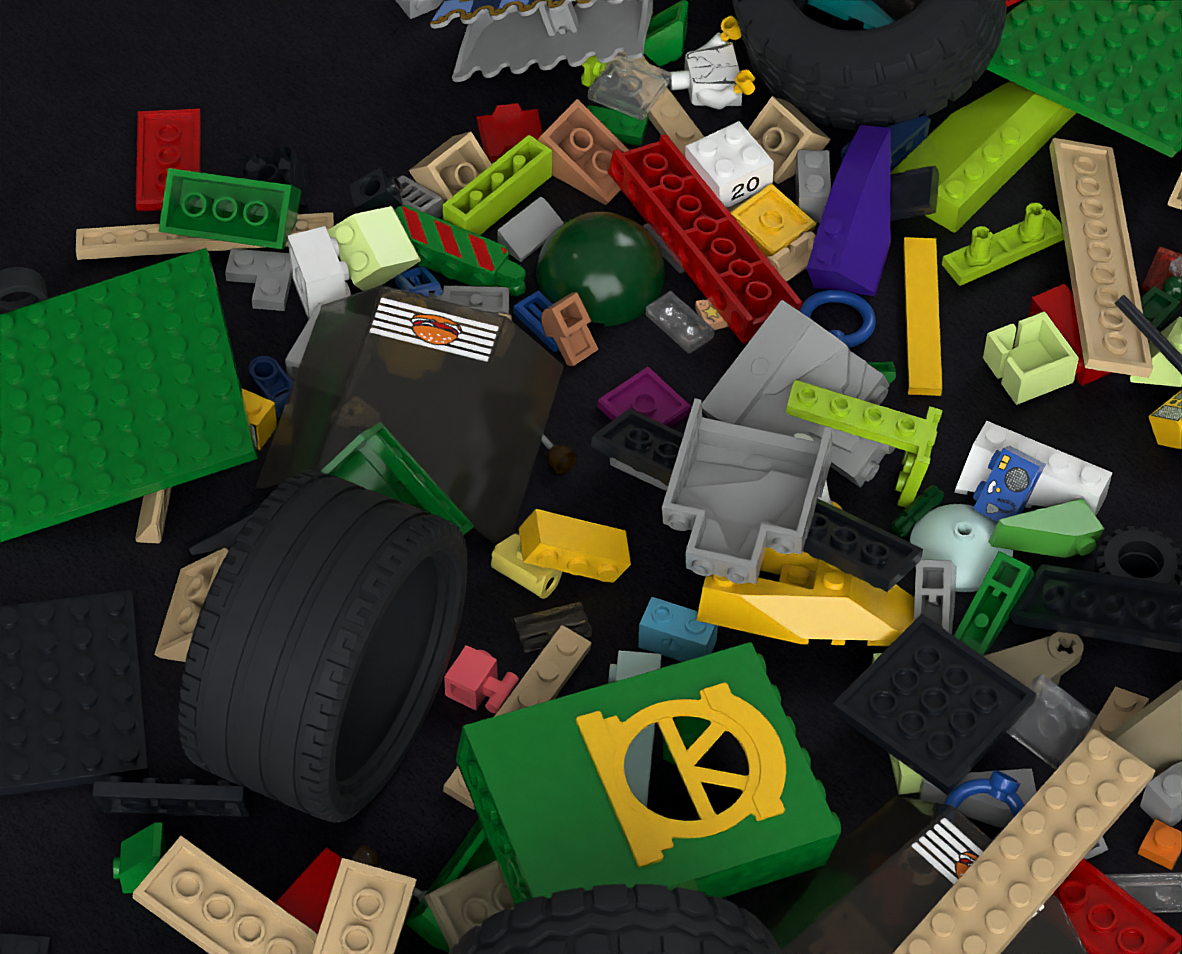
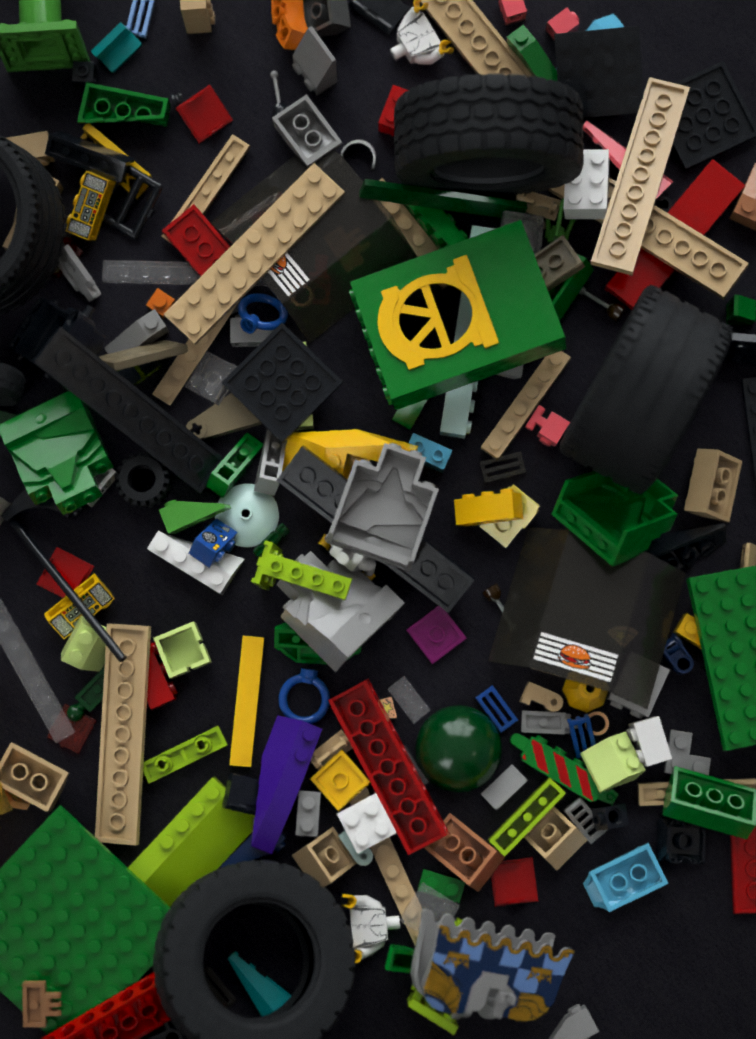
camera: 175 degrees left, 30 degrees up
nougat brick [542,292,599,366] -> none
none -> medium azure slope [583,843,668,912]

